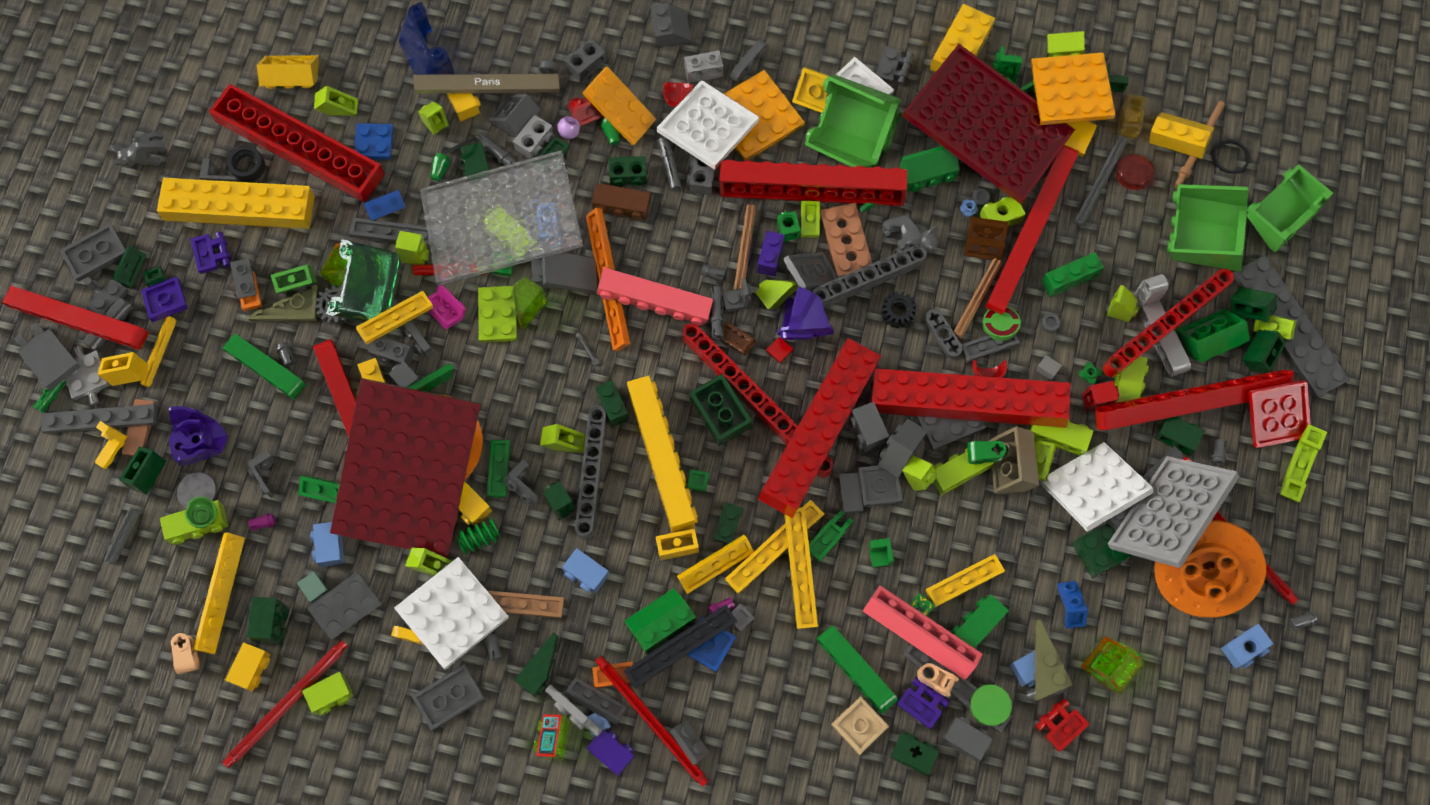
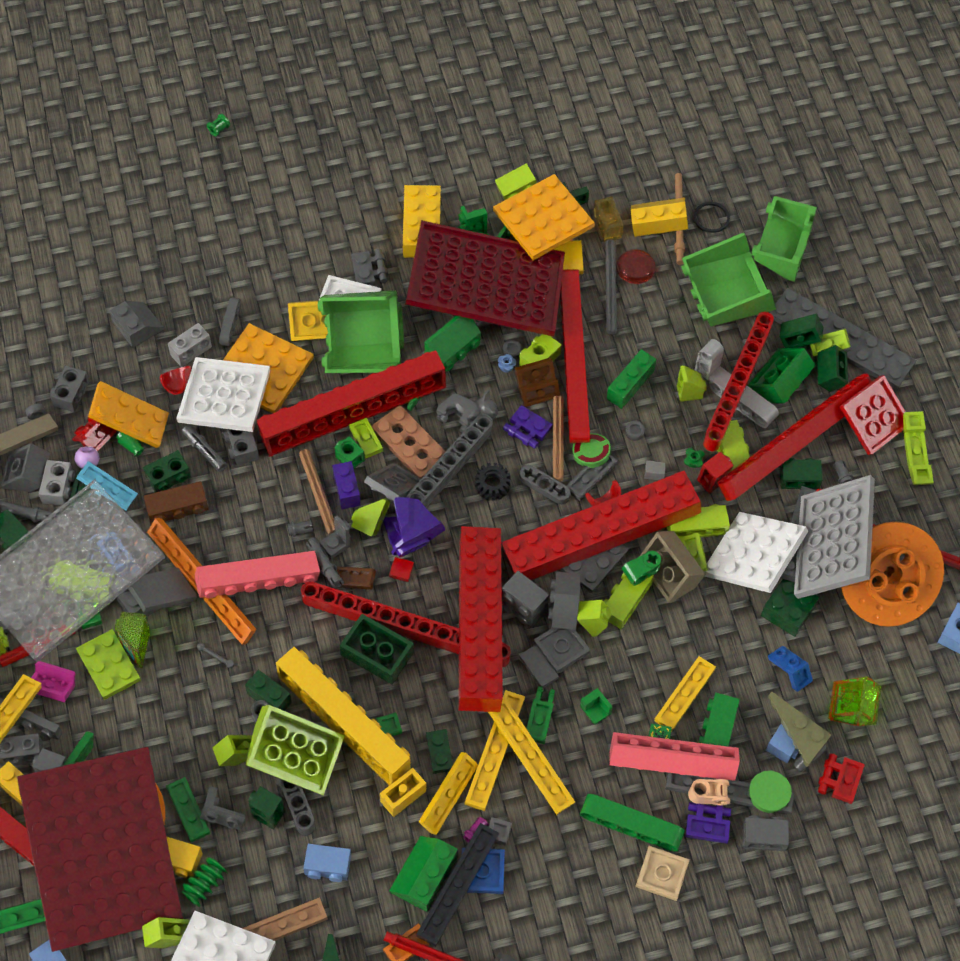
camera: 30 degrees left, 10 degrees down
dark green brick [889,732,939,776] -> none
none -> medium azure plate [76,461,138,511]
none -> lime slope [246,705,345,796]
none -> dark purple plate [503,405,553,449]

